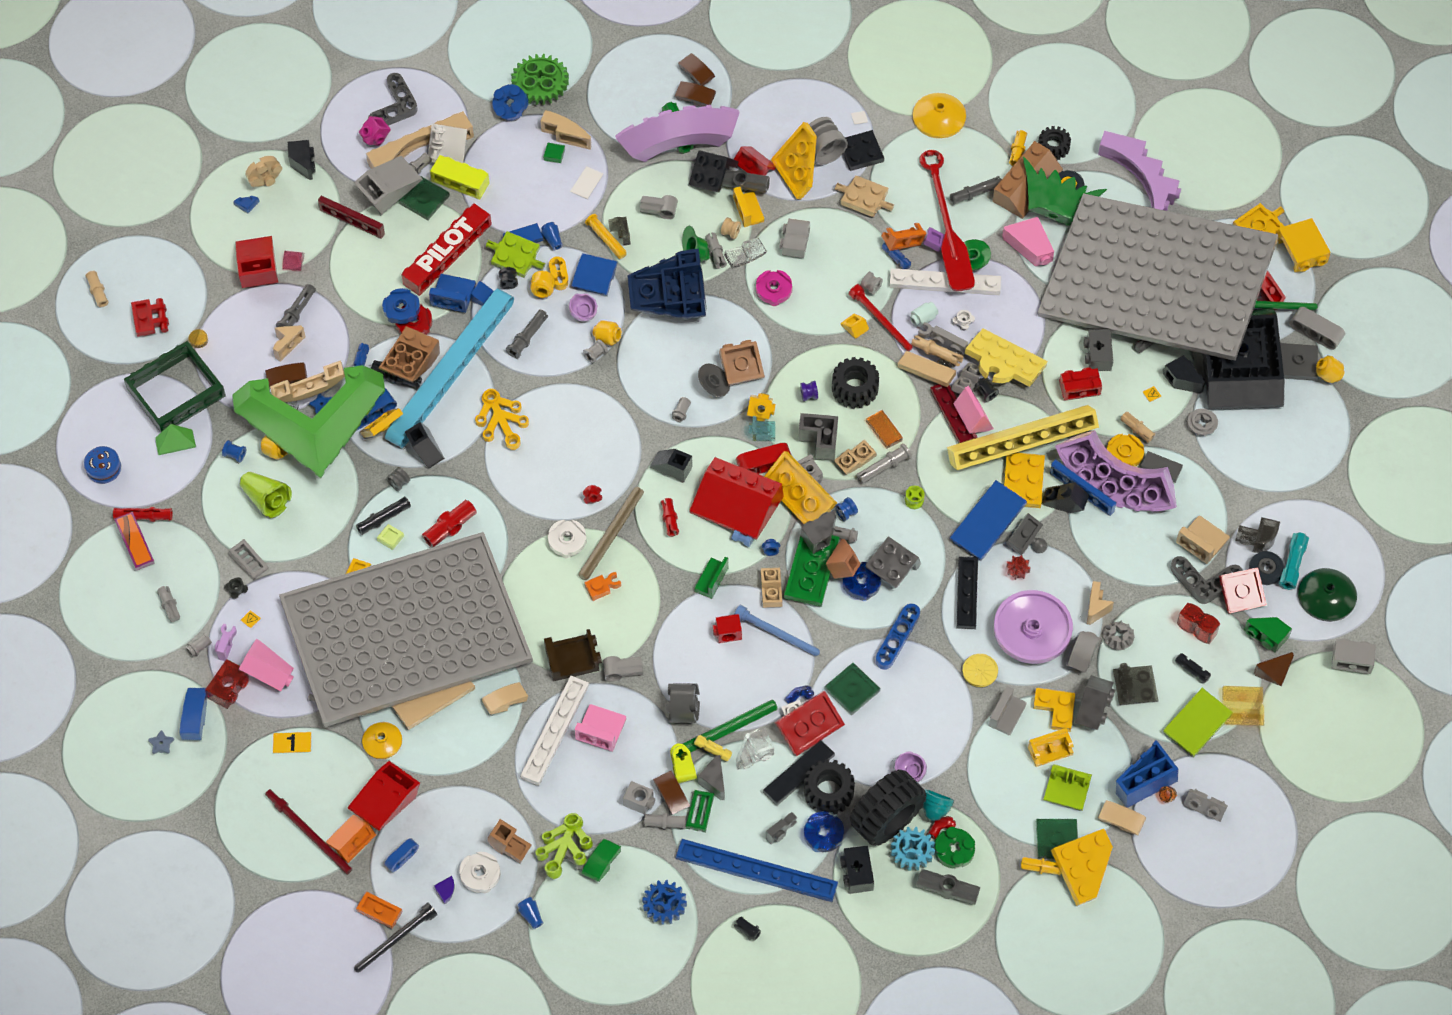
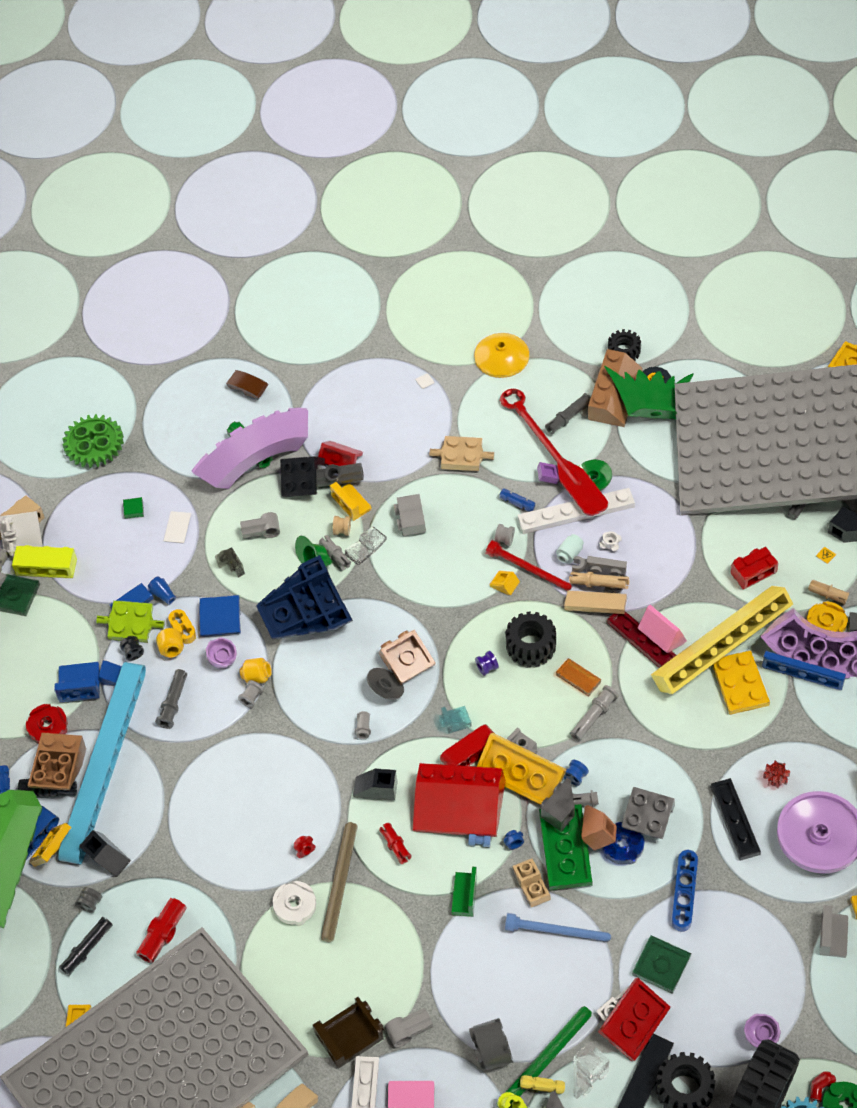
camera: 15 degrees left, 5 degrees down
yellowish green tile [377,524,404,550] -> none
blue plate [382,288,420,324] -> none
red brick [401,203,492,296] -> none
yellow plant [475,389,529,450] -> none
blue plate [492,84,528,121] -> none
tan slope [541,110,592,150] -> none
yellow axle [585,214,627,259] -> none
orange plate [585,572,621,601] -> none
reddish brown slope [675,81,716,106] -> none
red brick [712,614,742,643] -> none
yellow brick [747,393,776,421] -> none
dark pink plate [756,270,793,306] -> none
yellow plate [771,122,817,200] -> none
clear blue arm [784,685,814,704] -> none
flat silver brick [798,413,838,460] -> none
light grey wheel [809,117,848,165] -> none
tan slope [834,439,877,475] -> none
black plate [843,130,884,171] -> none
orange hinge [881,223,927,251] -> none
lime wheel [905,485,925,510] -> none
teal hat [922,789,954,821] -> none
blue tile [950,480,1027,561] -> none
light grey slope [951,362,983,394] -> none
light yellow wheel [962,654,998,687] -> none
light yellow plate [964,328,1048,387] -> none
black bush [974,377,999,402] -> none
bright pink slope [1002,217,1054,266] -> none
dark grey plate [1006,513,1048,555] -> none
yellow pin [1009,130,1027,166] -> none
black slope [1041,482,1089,513] -> none
dark grey brick [1084,329,1113,371] -> none
lavender arch [1098,131,1181,211] -> none

